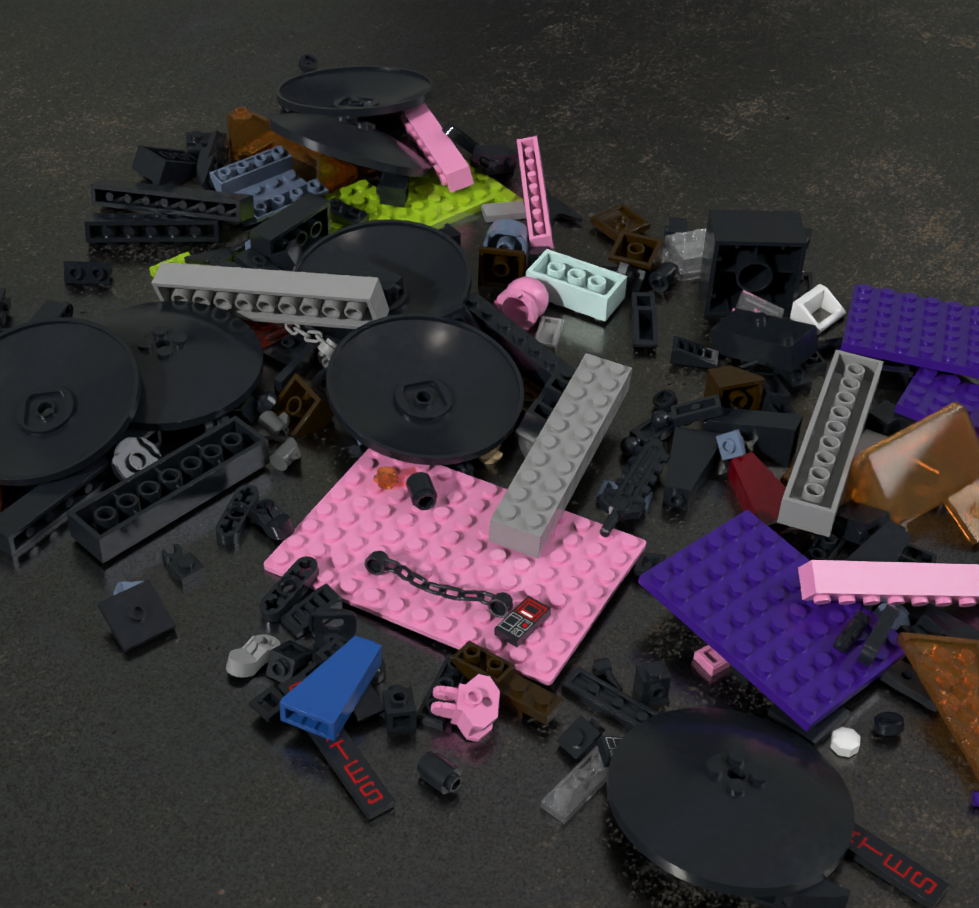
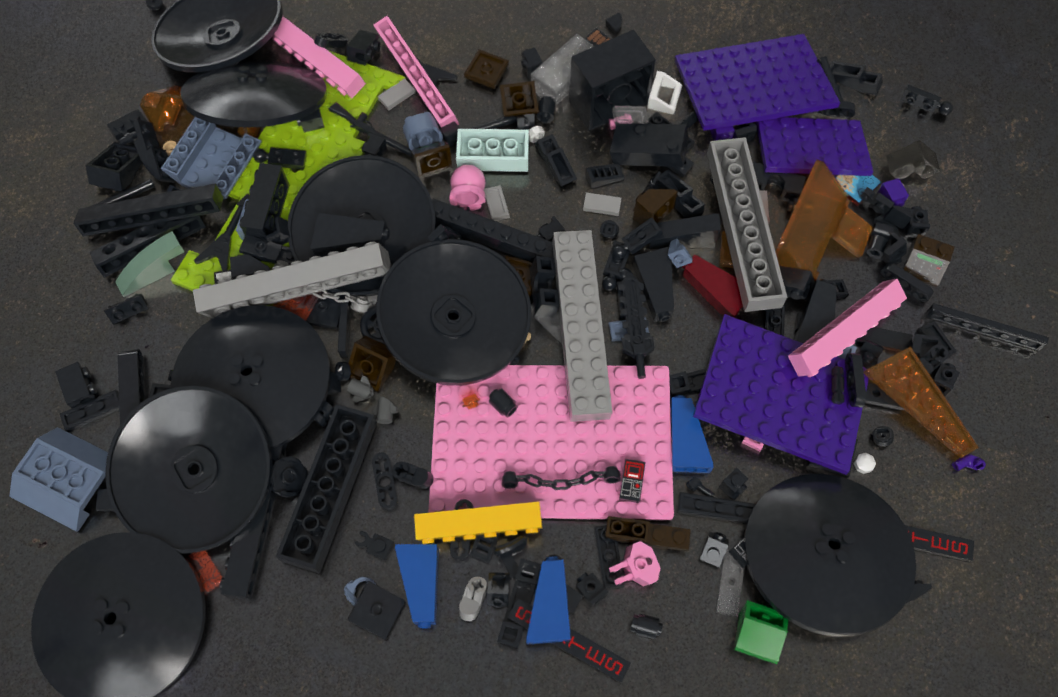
camera: 25 degrees left, 25 degrees up
none -> sand green slope [115,231,184,297]
none -> black piece [329,102,412,158]
none -> blue slope [395,544,439,628]
none -> yellow brick [414,502,543,544]
none -> white tile [529,126,545,143]
none -> light grey tile [583,192,621,216]
none -> blue slope [670,395,713,473]
none -> green slope [734,600,788,664]

